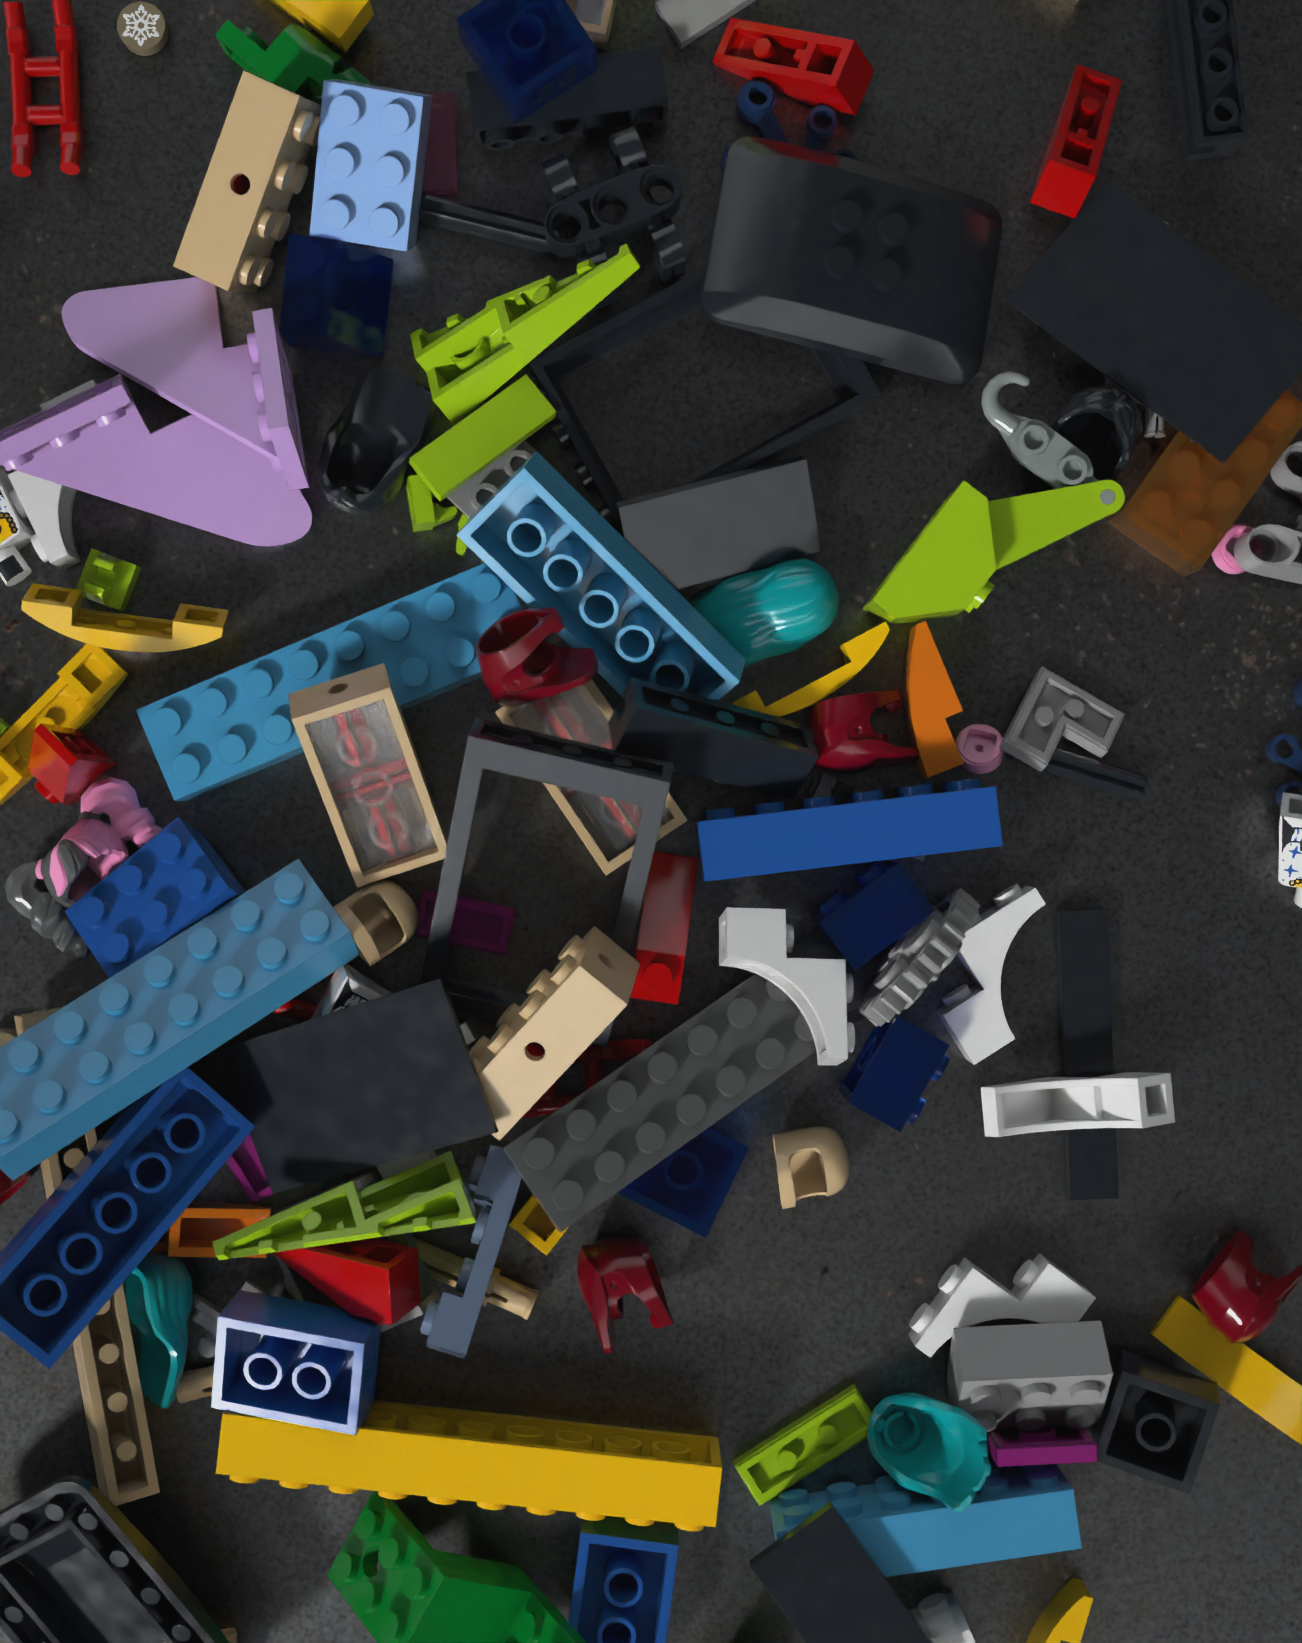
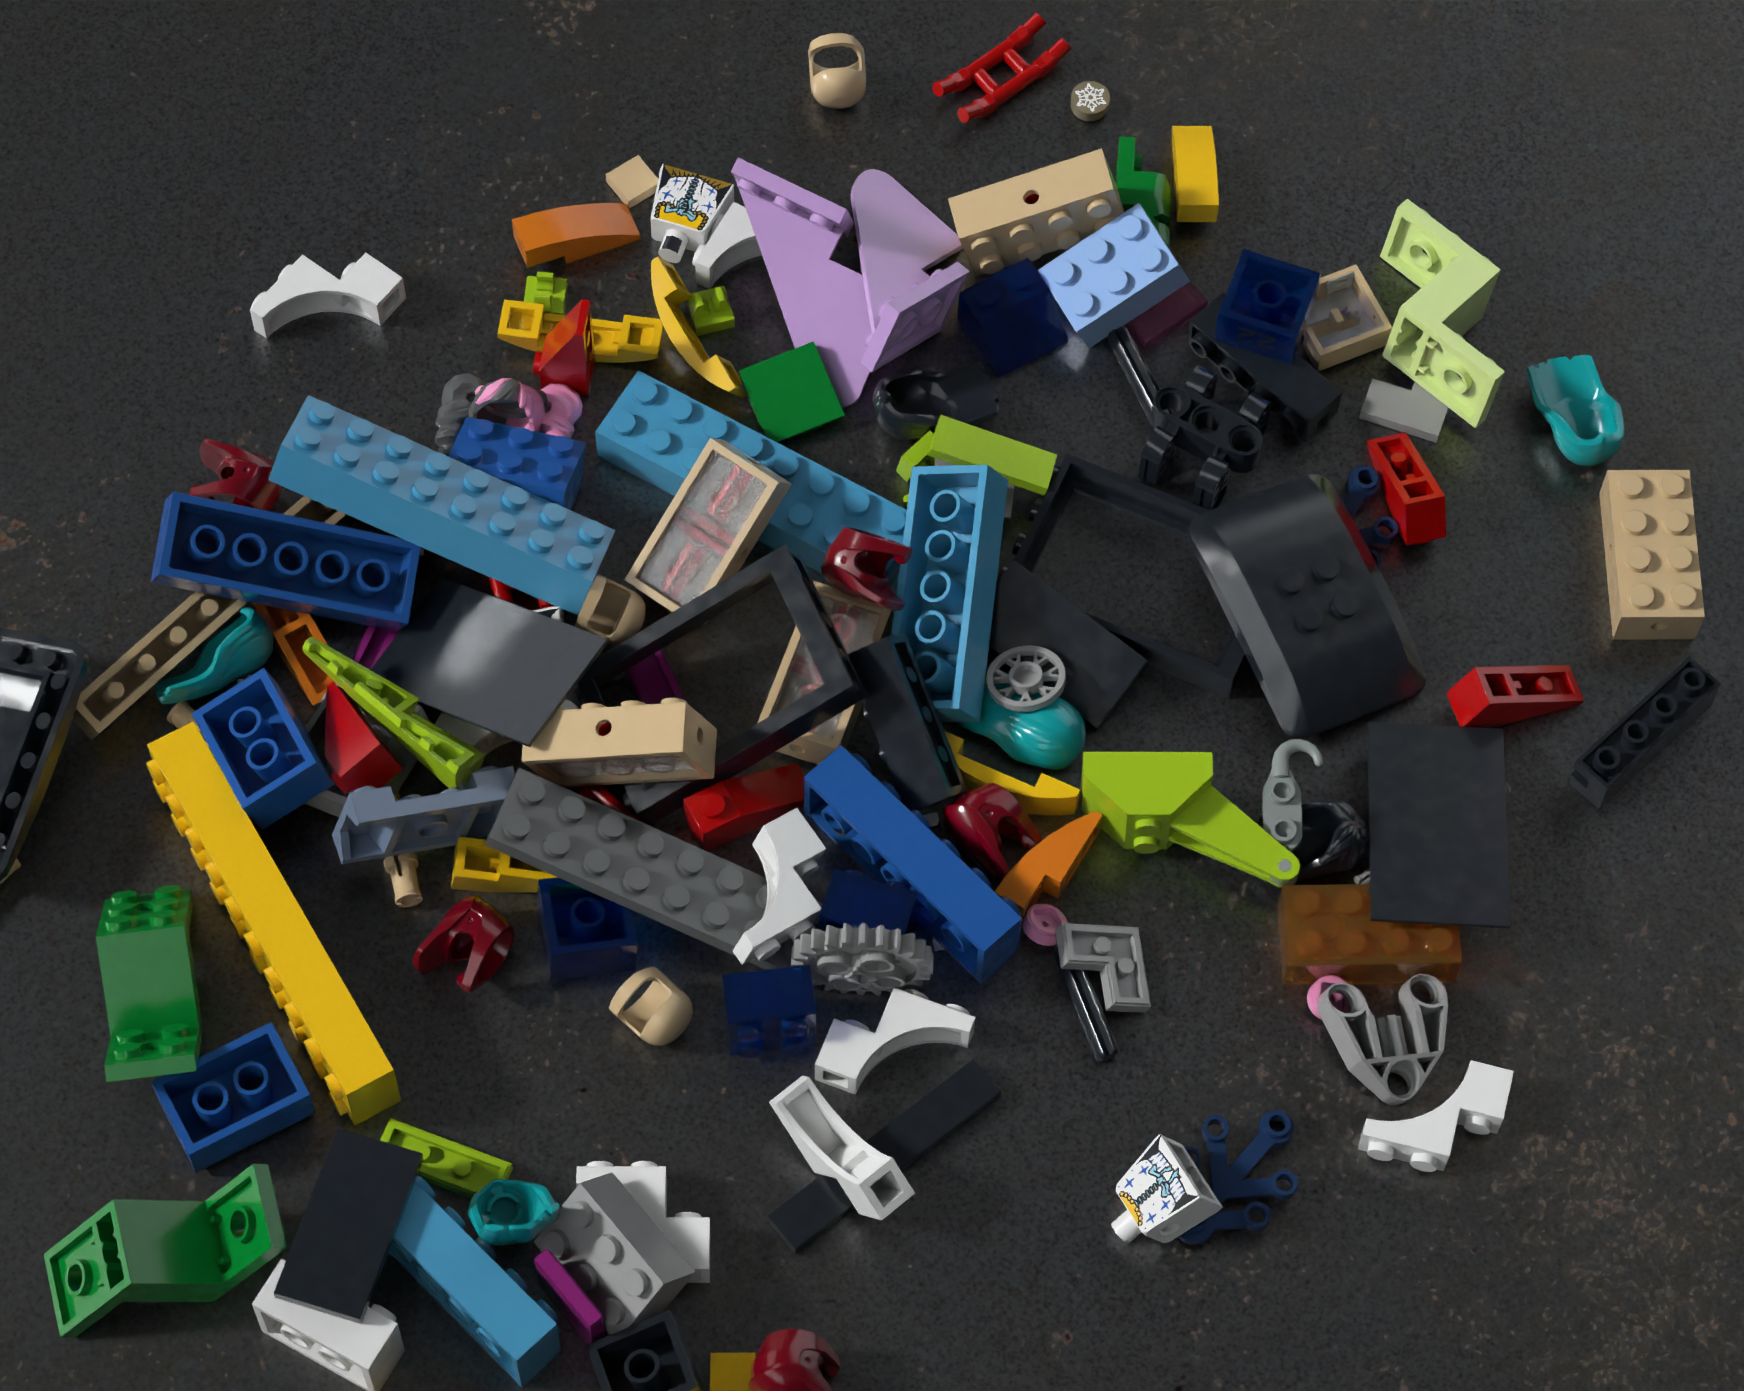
camera: 50 degrees right, 25 degrees down
lime wedge [410,244,640,426] -> none
none -> green tile [738,341,845,444]
none -> light grey wheel [986,645,1066,712]

